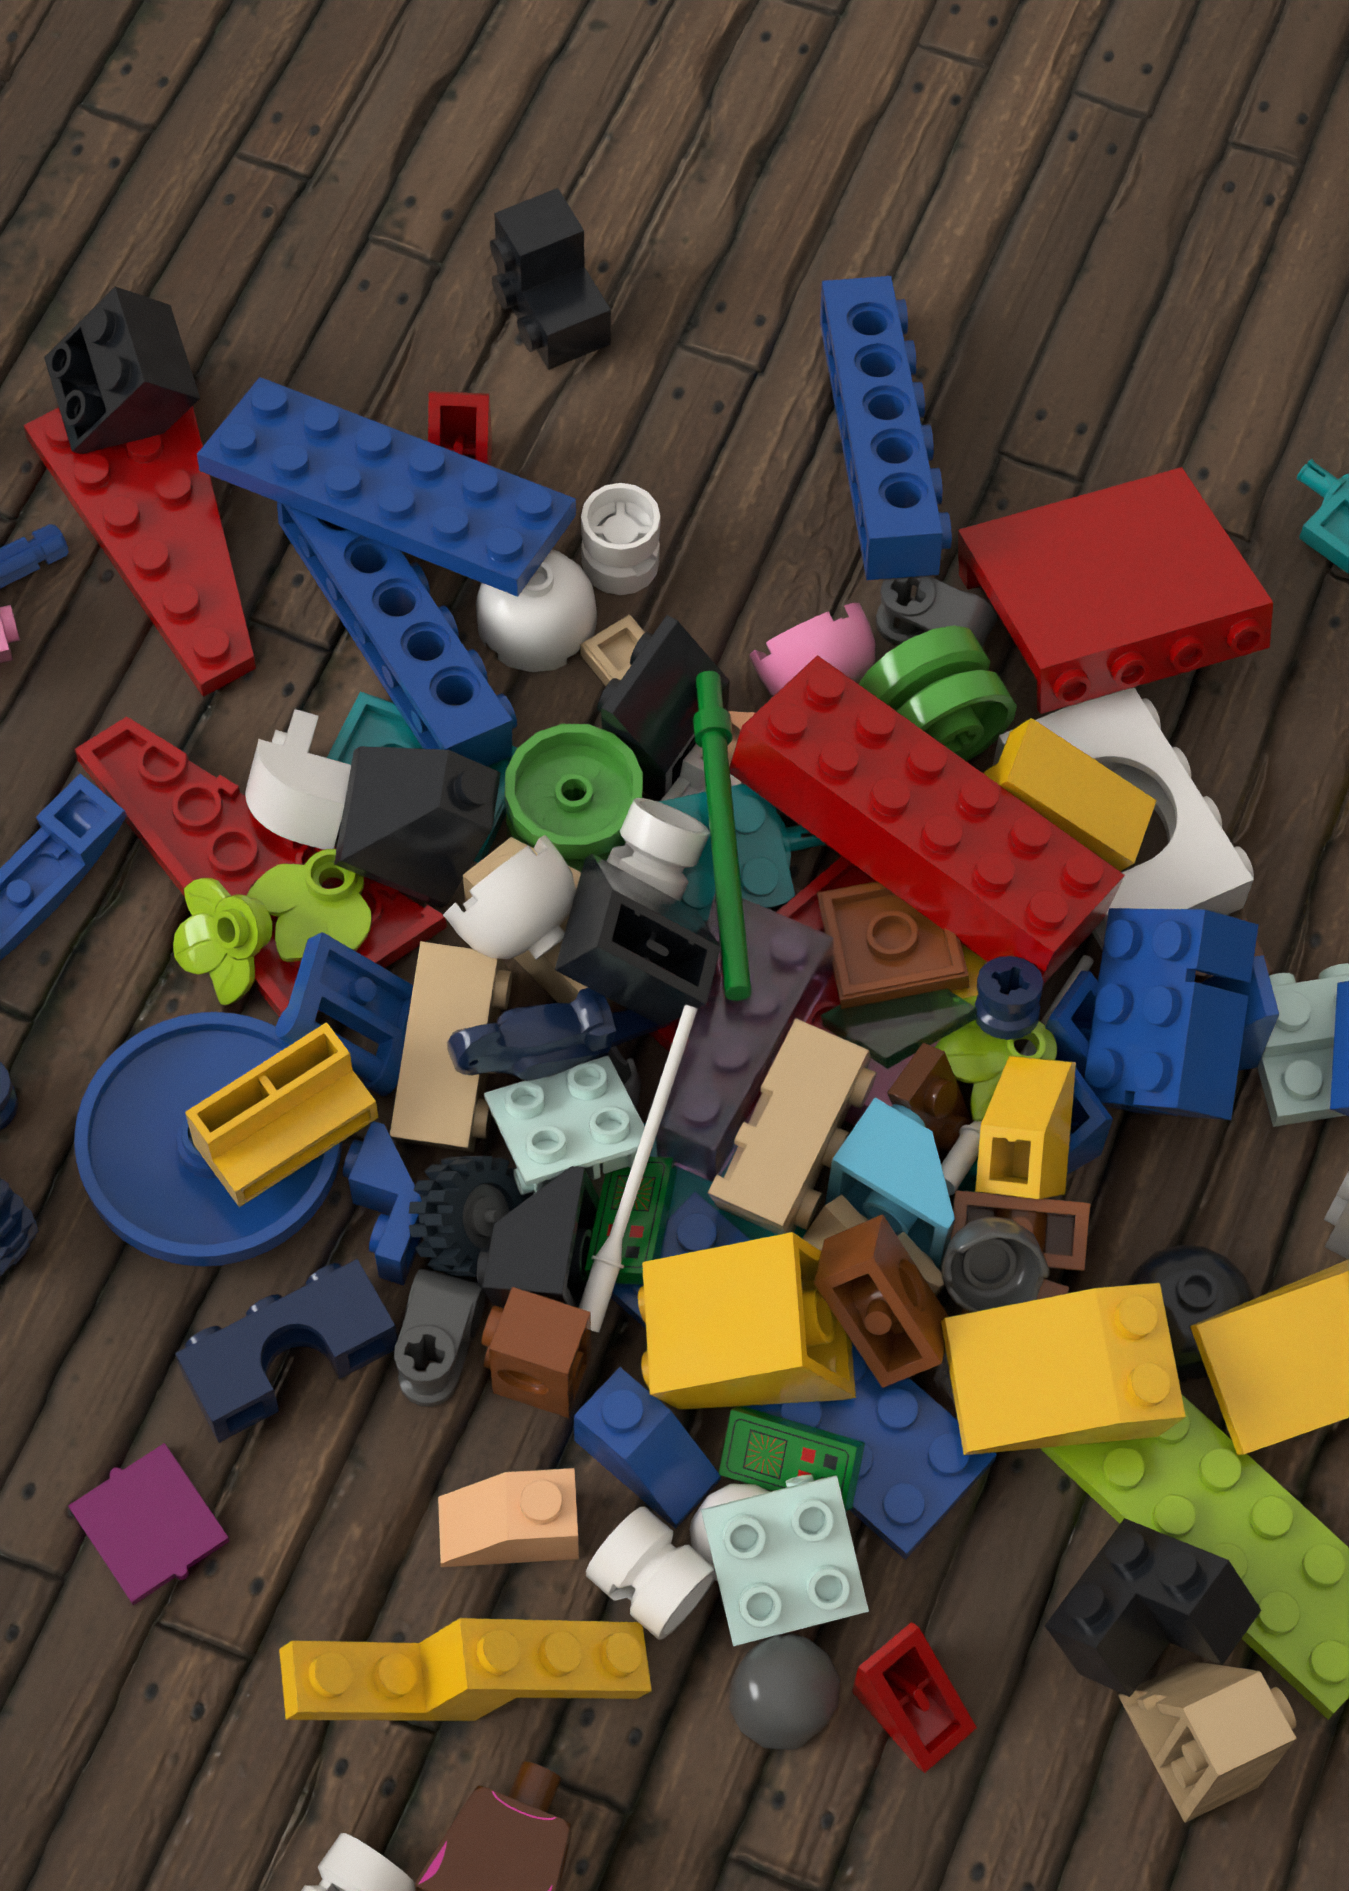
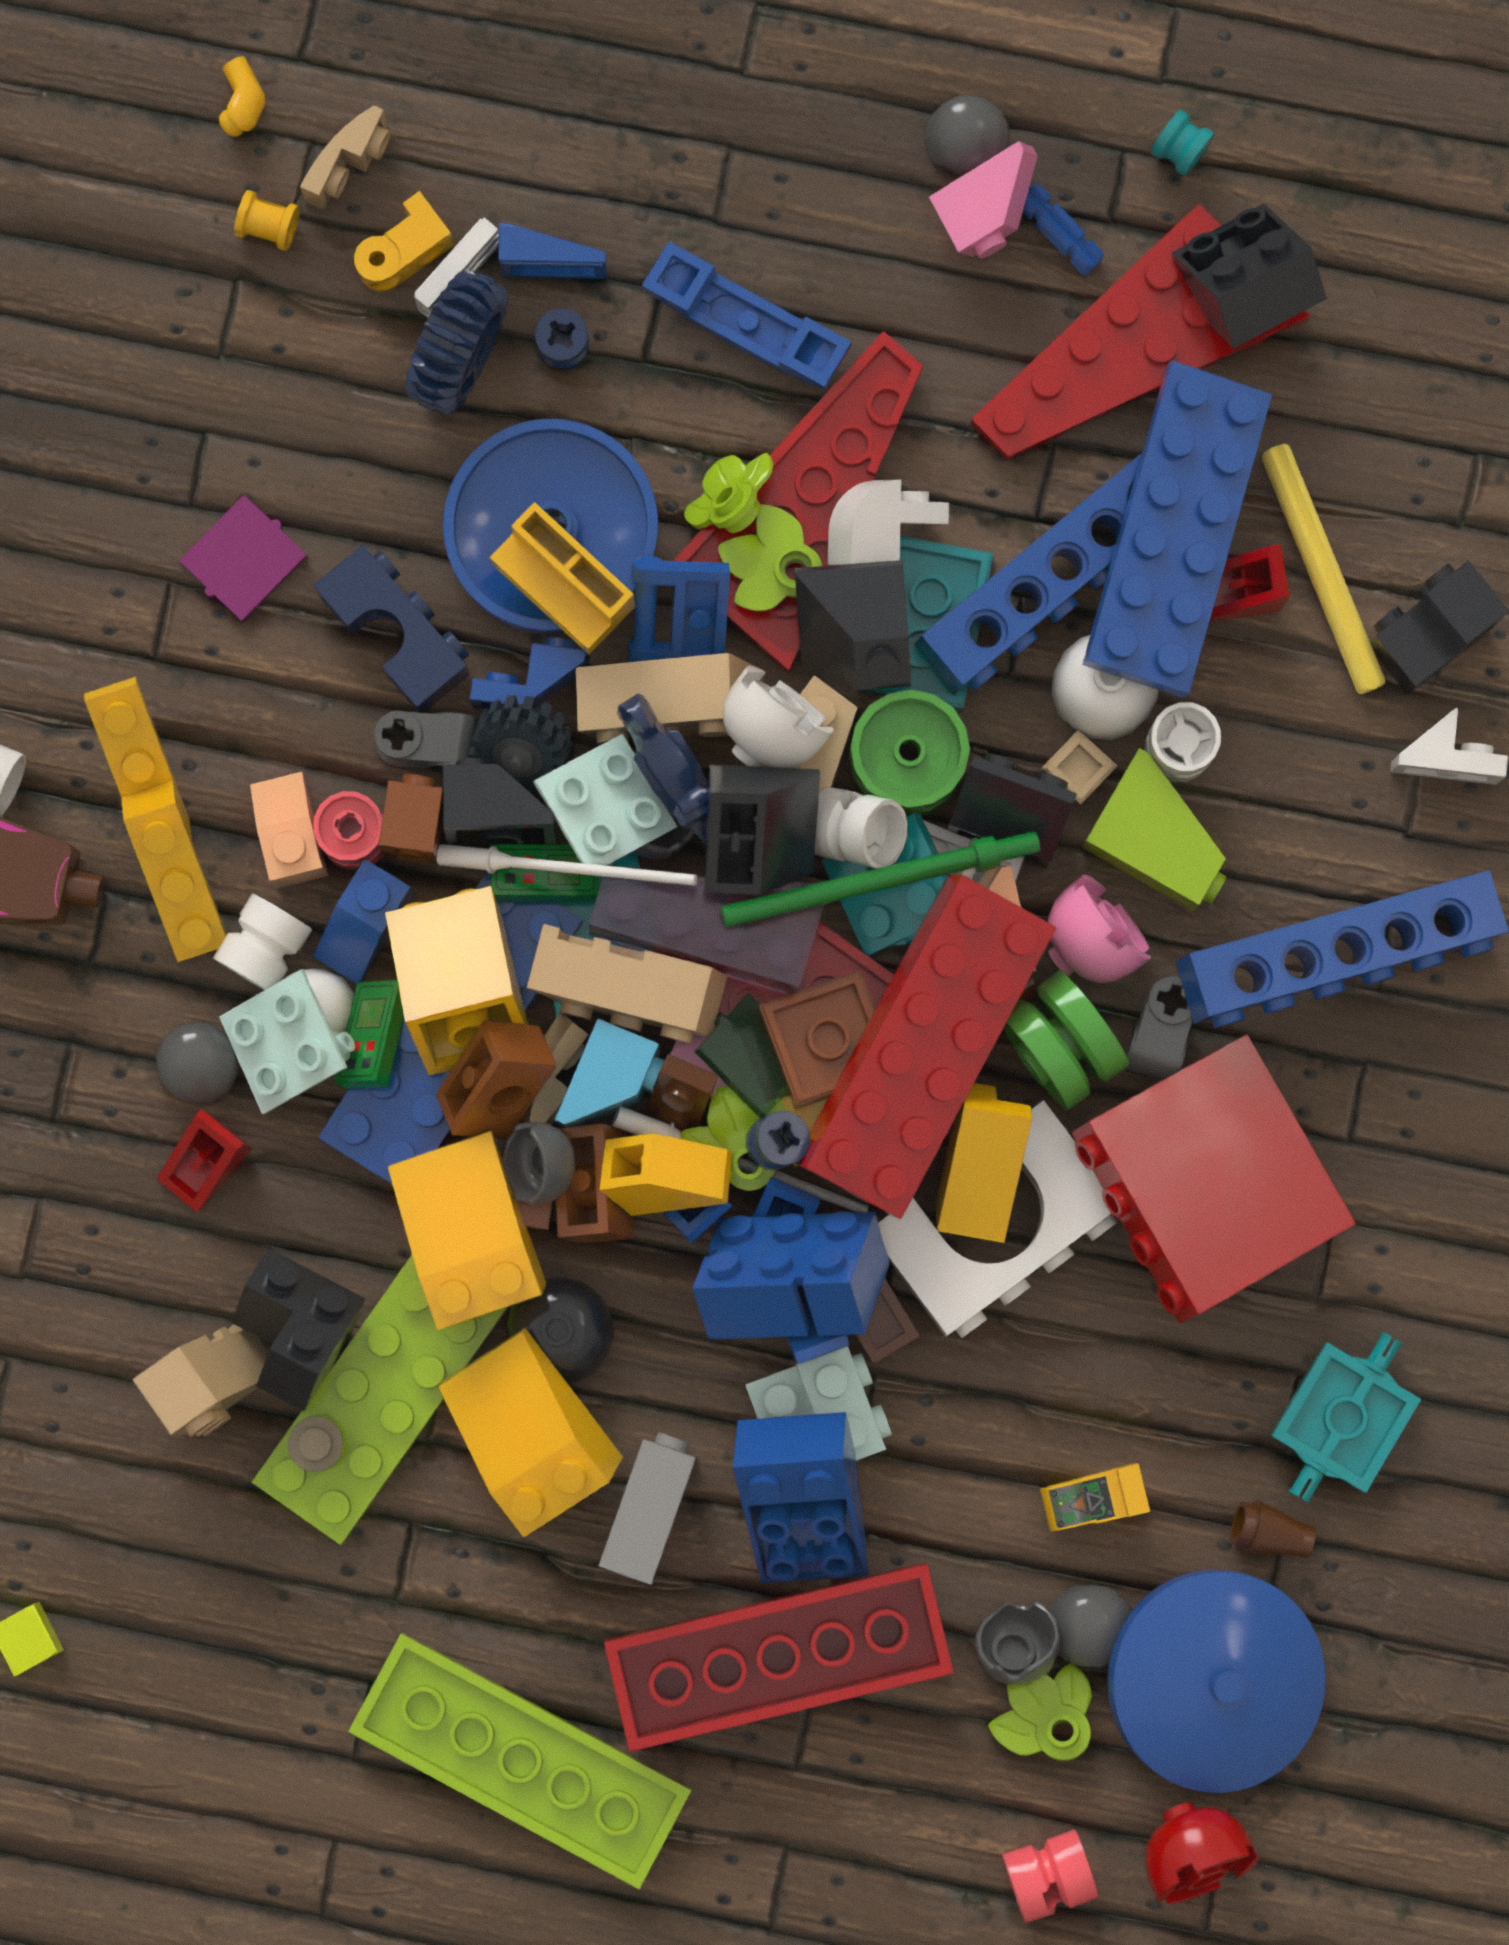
camera: 80 degrees right, 20 degrees up
none -> dark tan plate [288,1416,344,1472]
none -> coral wheel [313,791,384,870]
none -> lime slope [1082,748,1227,911]
none -> light yellow axle [1262,444,1385,694]
none -> white slope [1390,708,1508,785]

